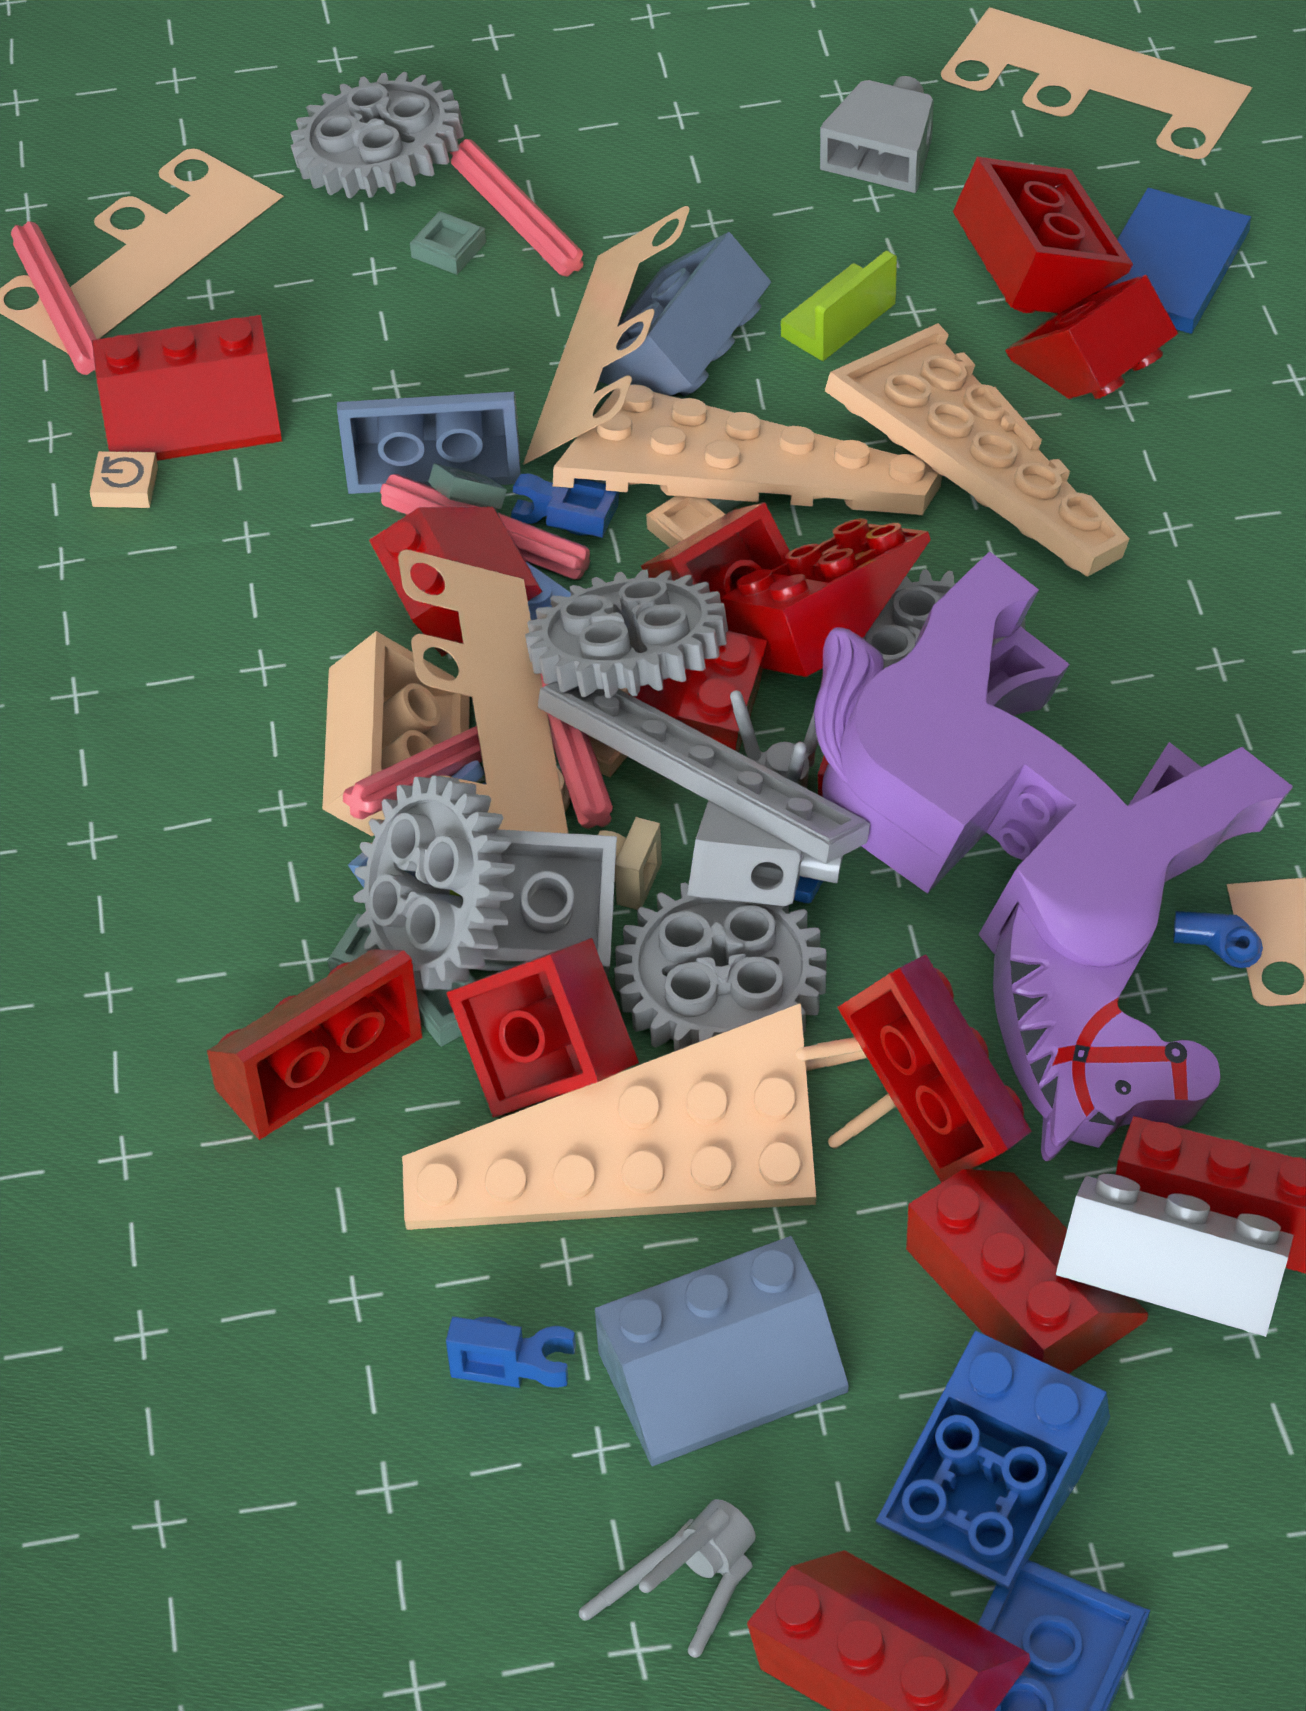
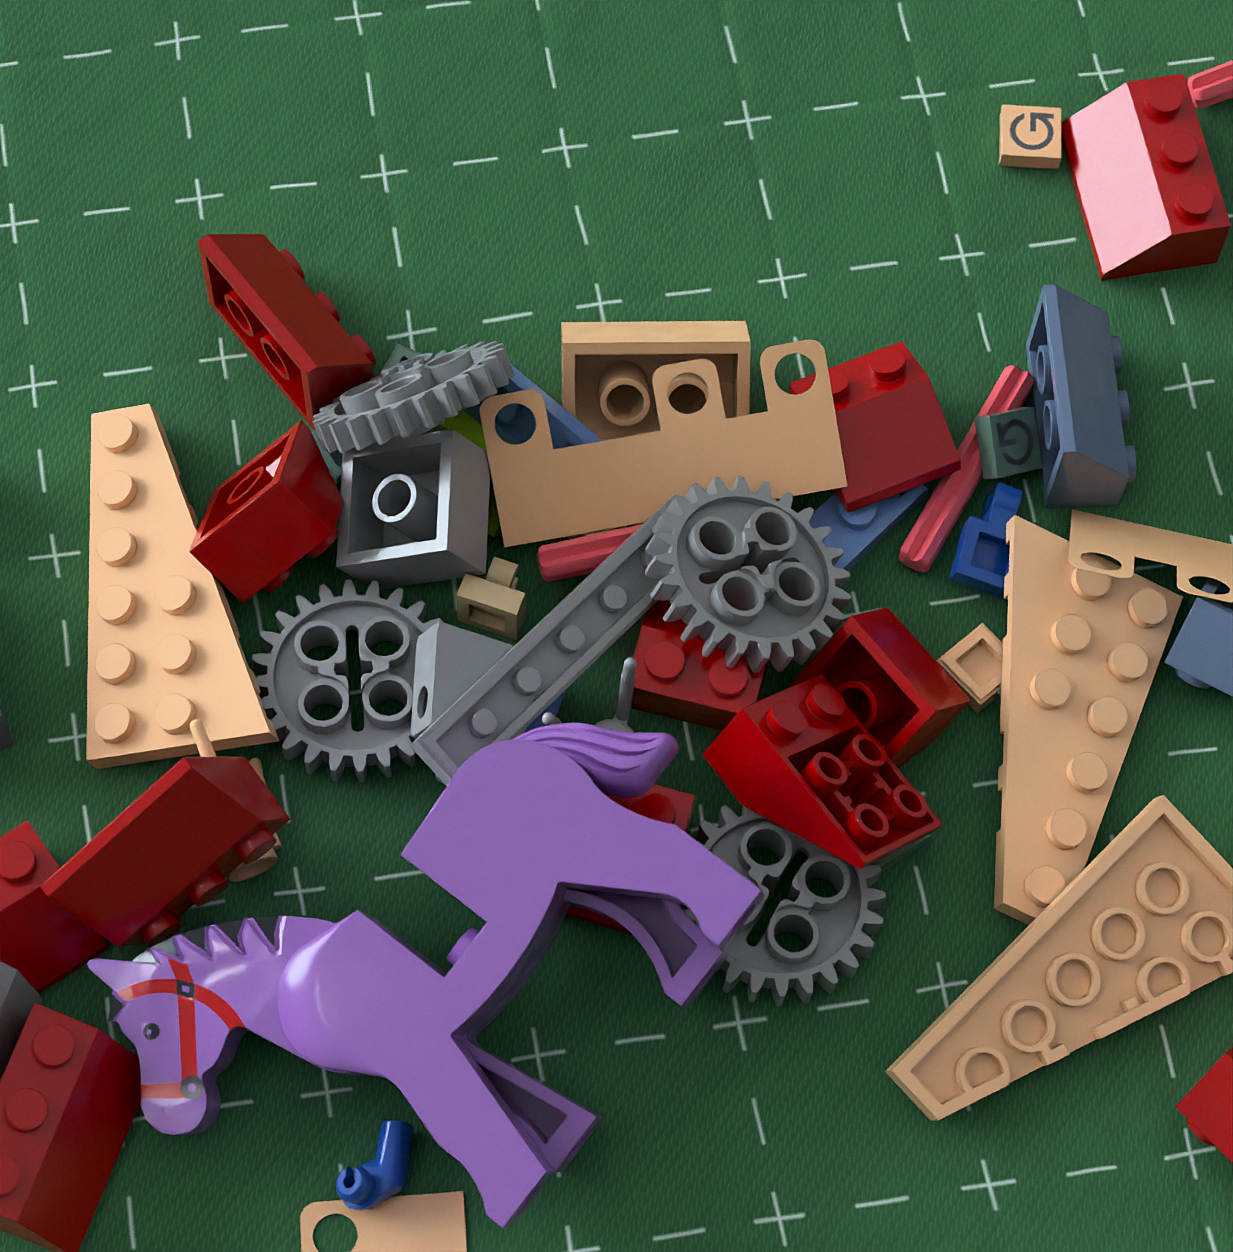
camera: 85 degrees right, 15 degrees up
coral axle [343,726,482,820] -> none

